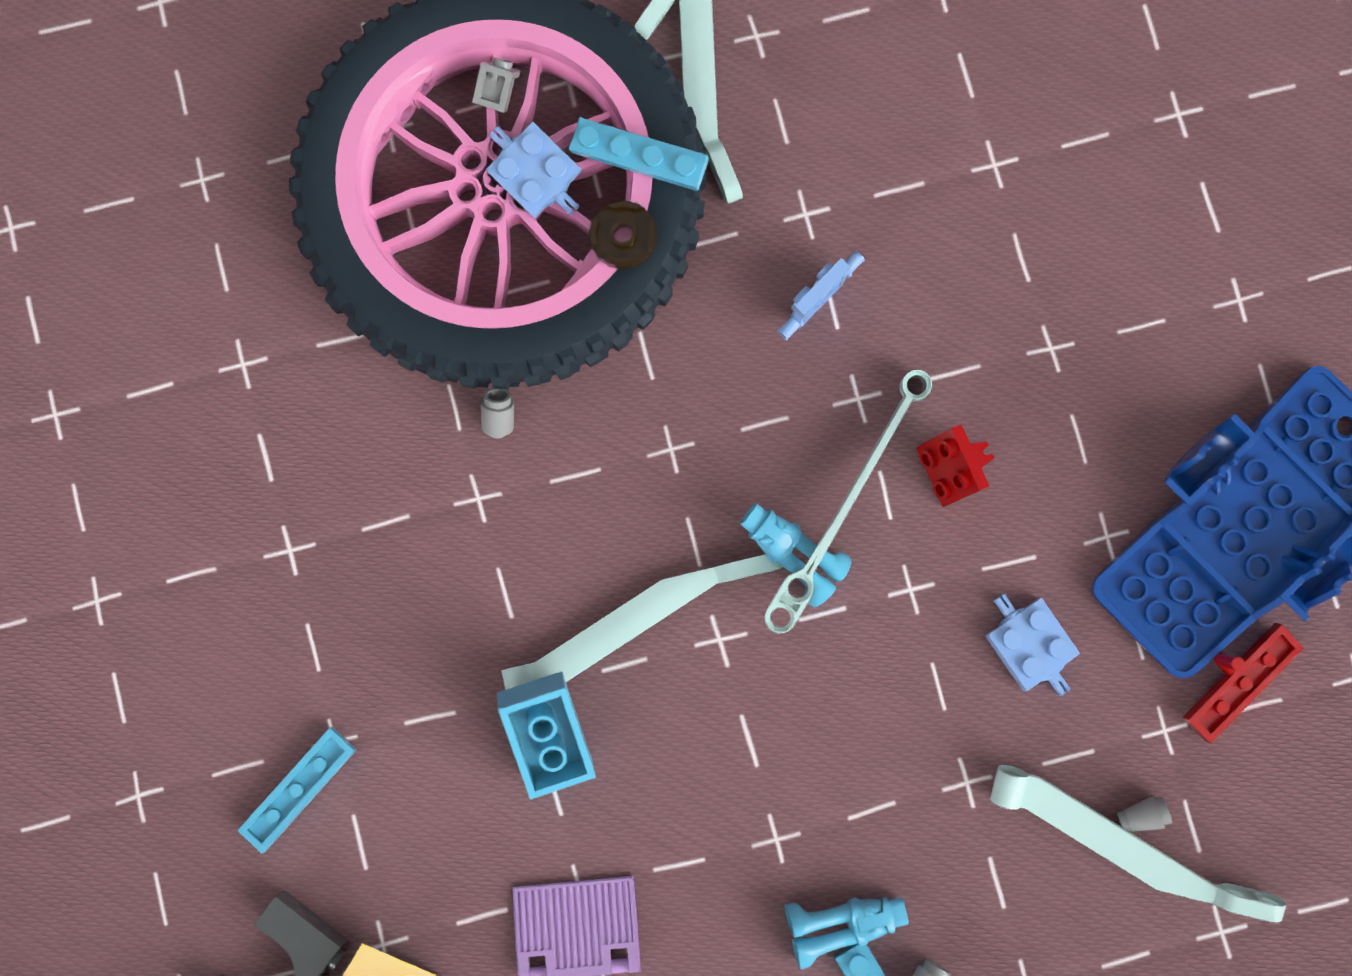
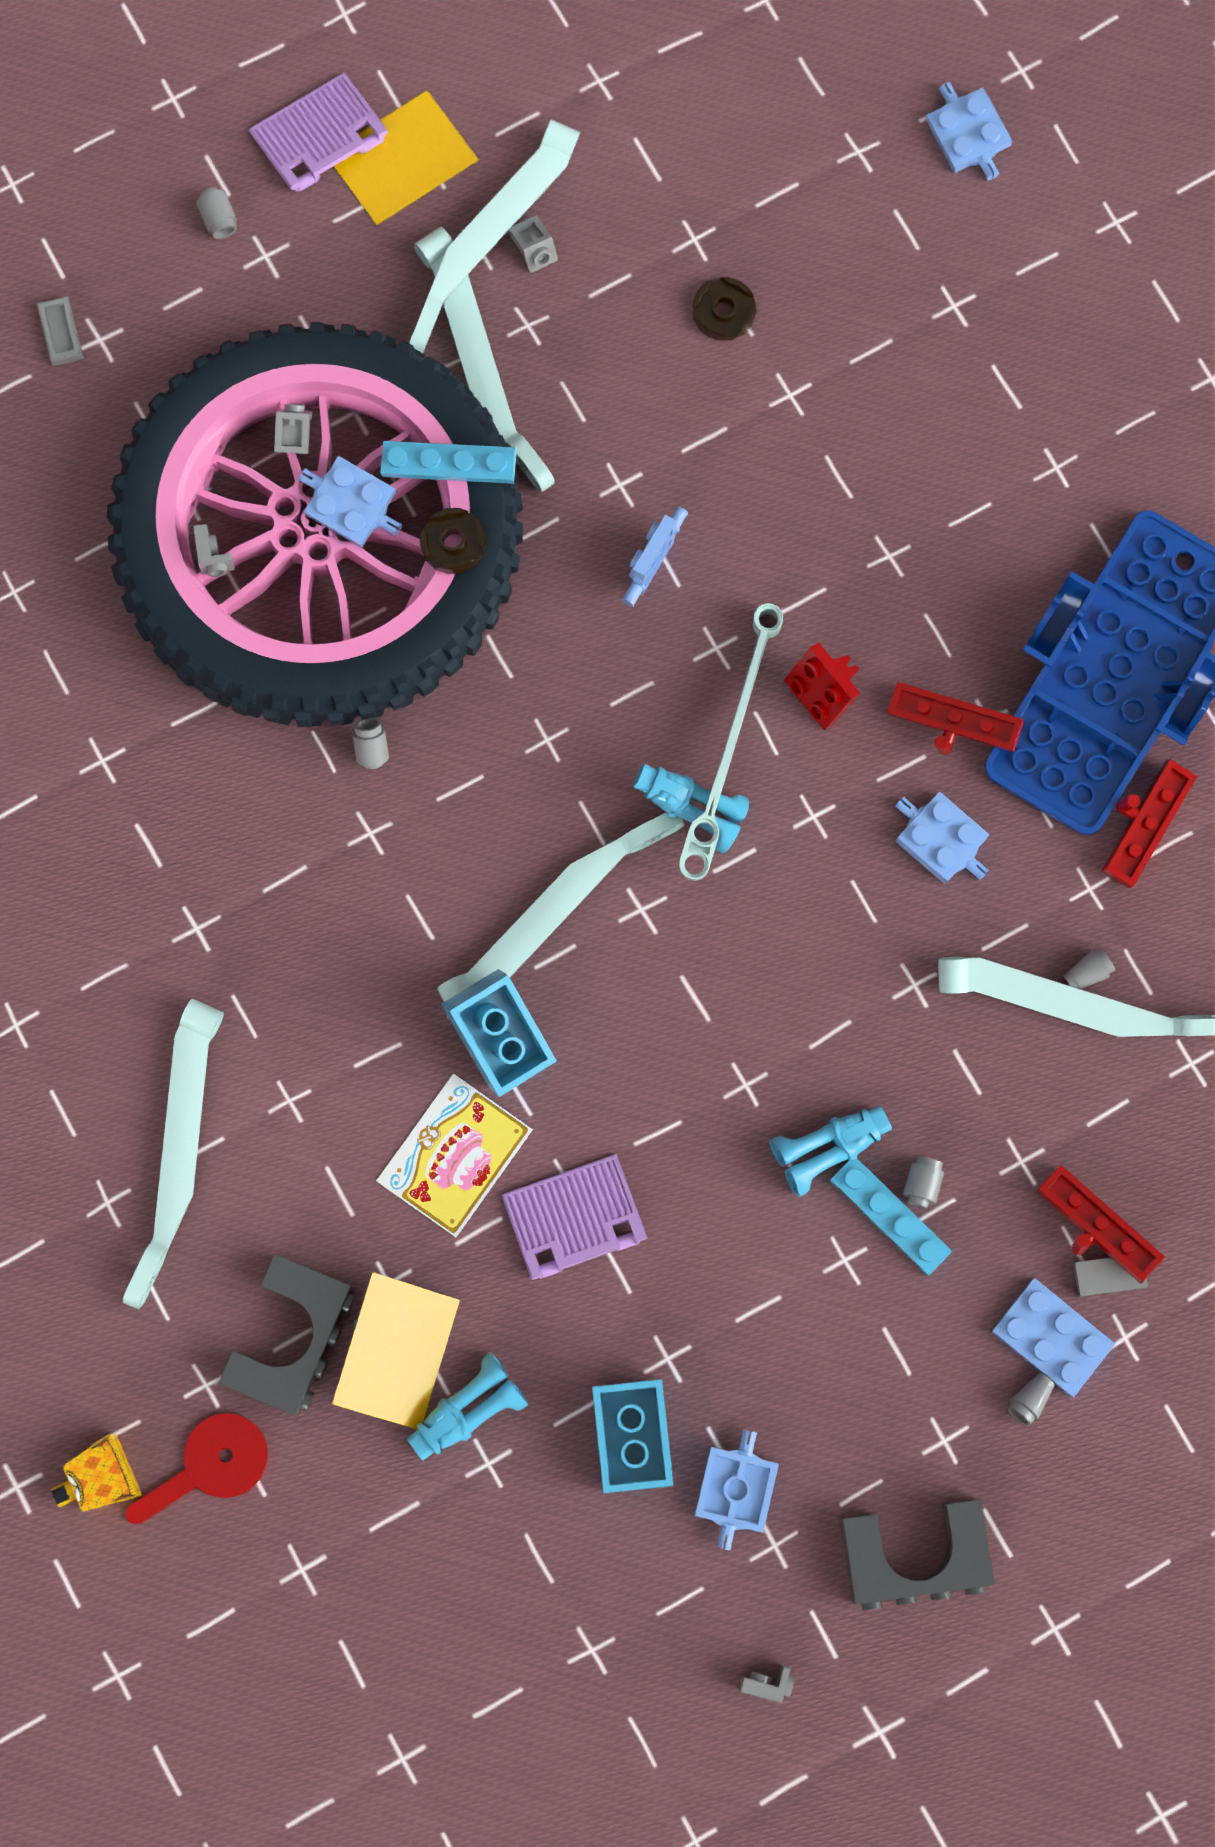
camera: 25 degrees left, 5 degrees down
medium azure plate [237,727,357,854] -> none
none -> light aqua piece [123,999,224,1310]
none -> light grey bracket [193,524,235,577]
none -> sticker [376,1074,533,1237]
none -> dark brown tile [692,277,756,341]
none -> red plate [887,682,1024,755]

